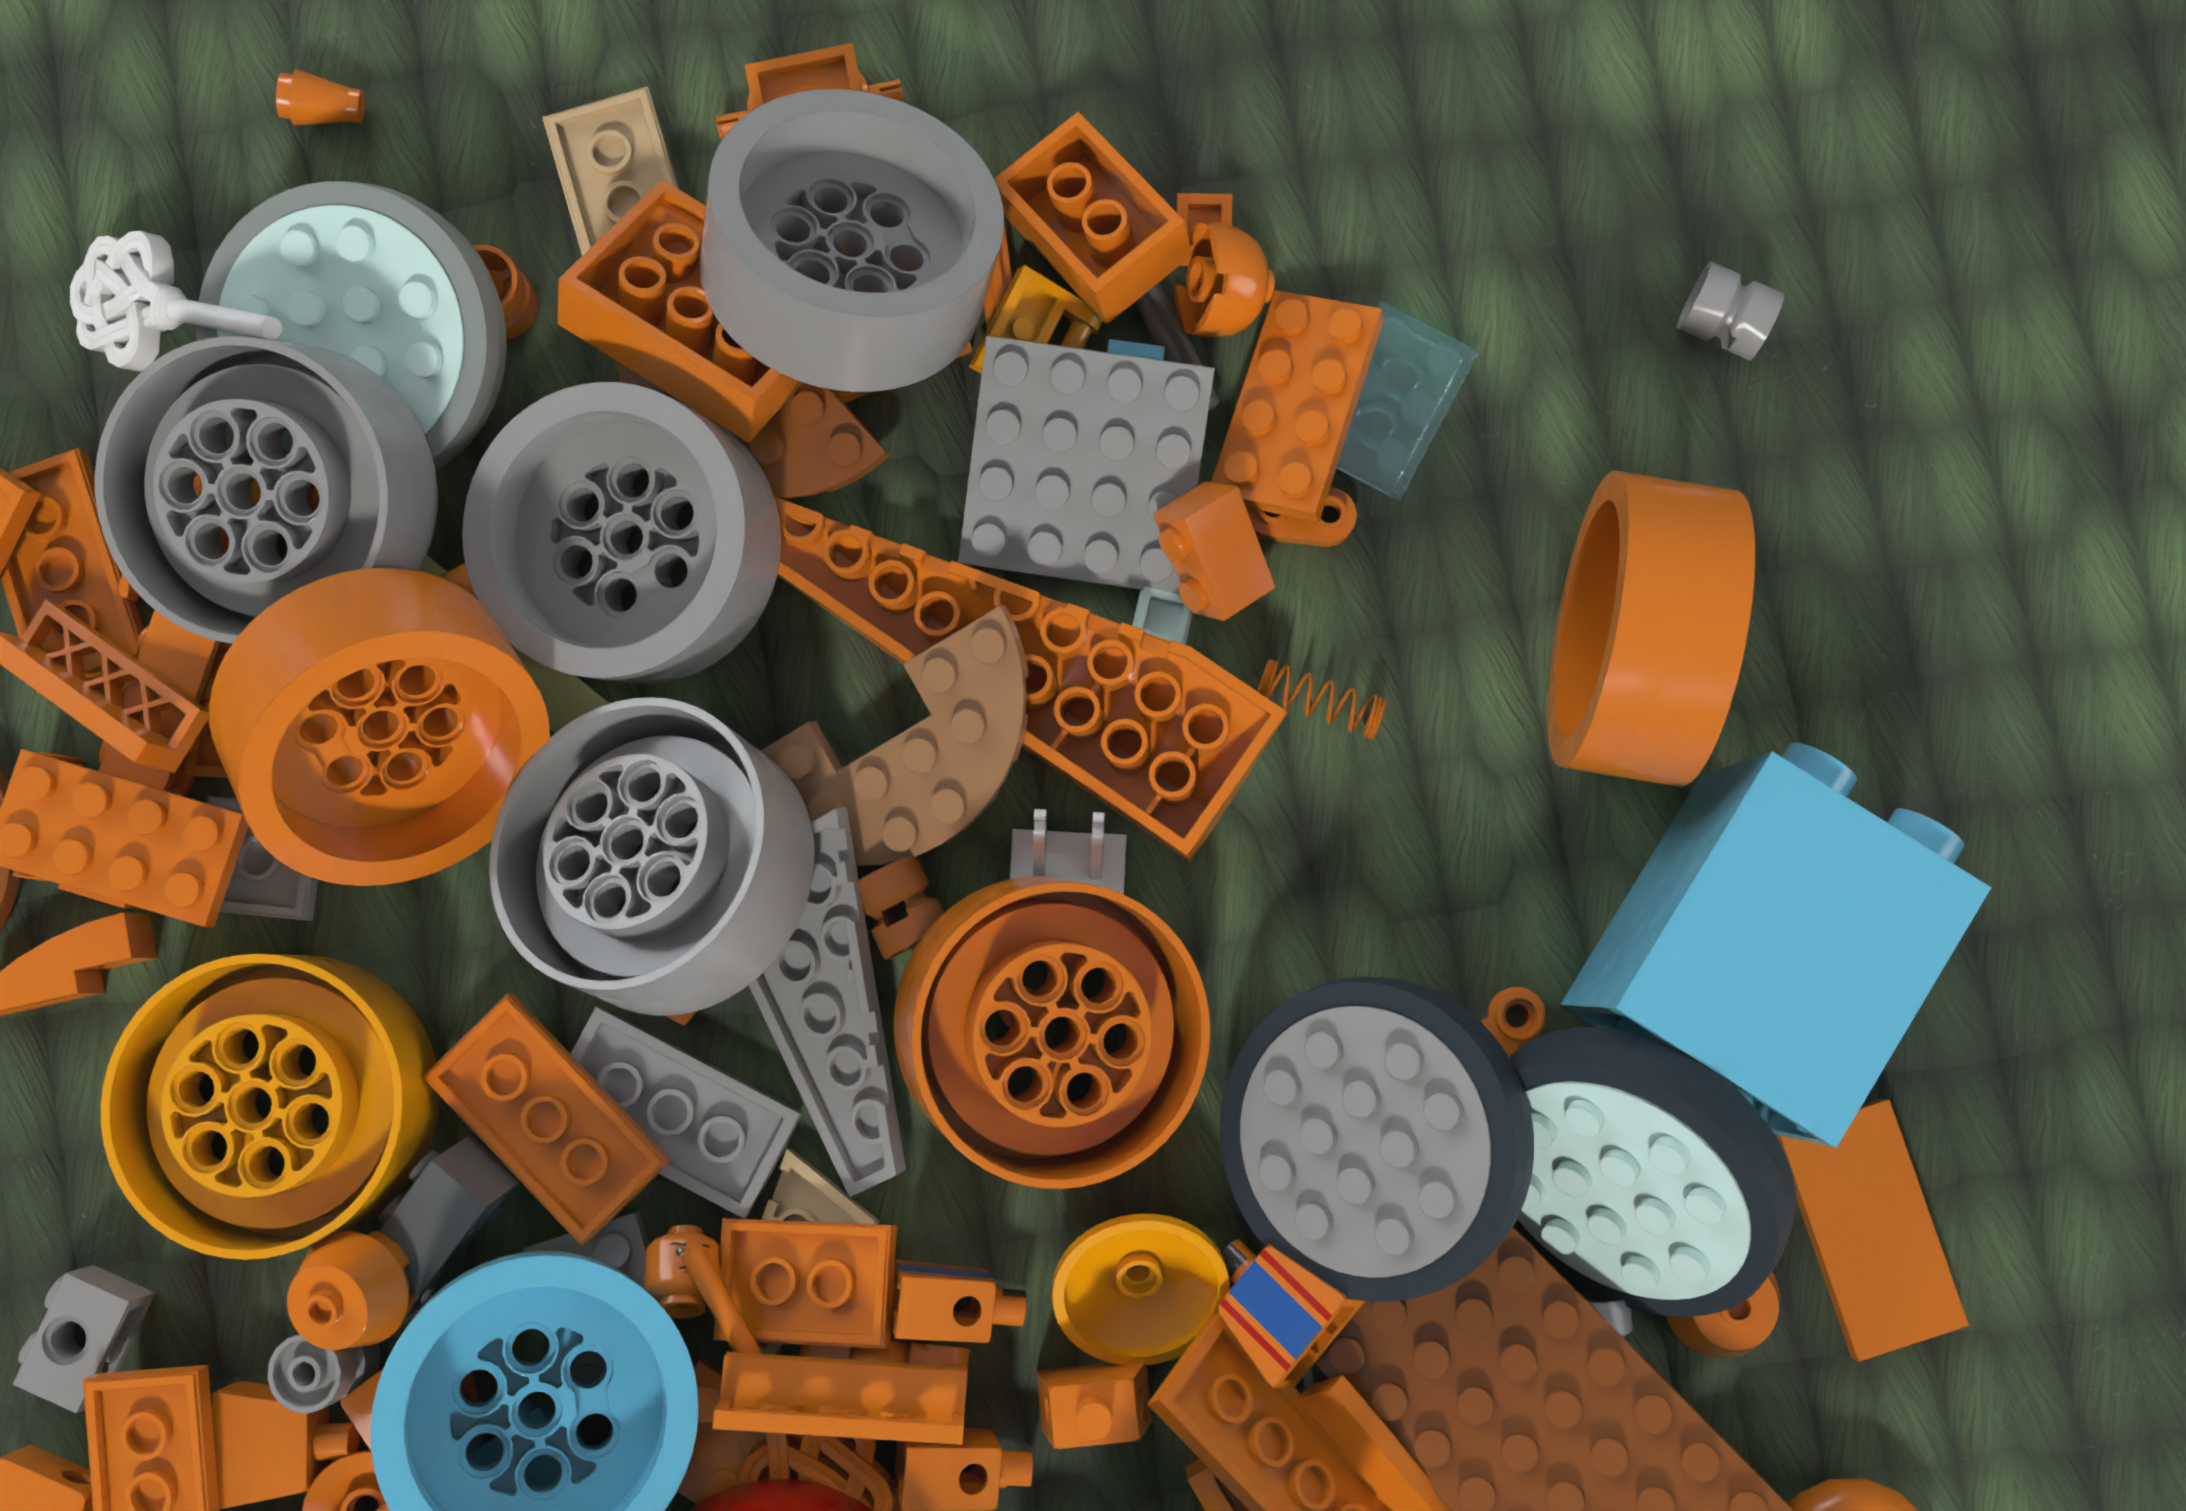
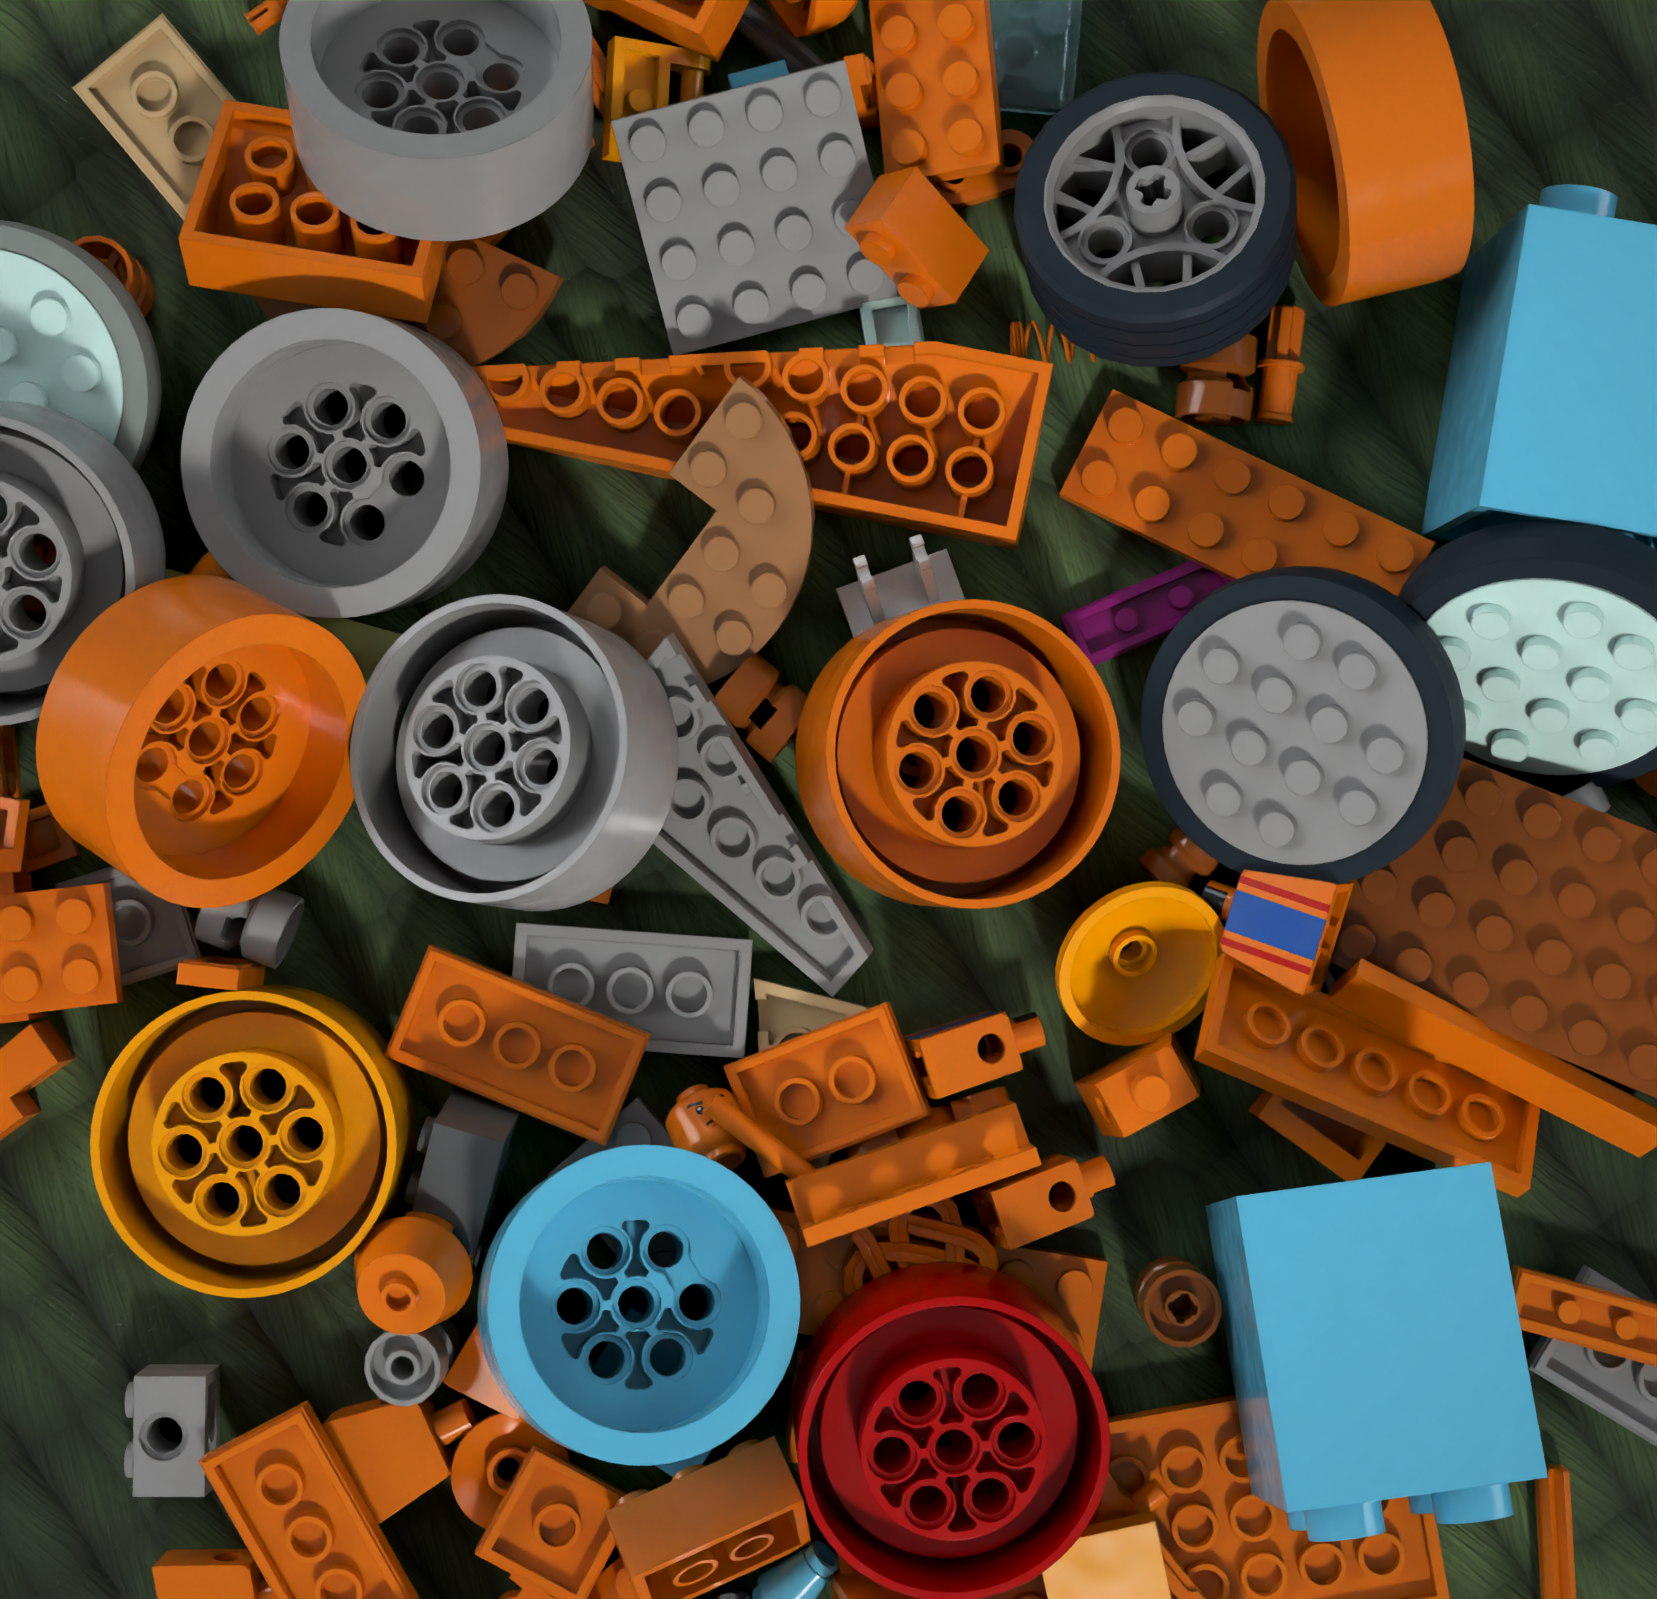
camera: 25 degrees left, 5 degrees up
none -> orange tile [176,955,266,991]
none -> light grey wheel [195,887,305,970]
none -> orange tile [844,53,880,130]
none -> wheel [1014,71,1297,367]
none -> orange plate [1059,389,1435,597]
none -> magenta tile [1059,561,1231,666]
none -> dark orange wheel [1137,825,1221,889]
none -> dark orange wheel [1174,334,1258,426]
none -> orange axle [1255,305,1306,425]

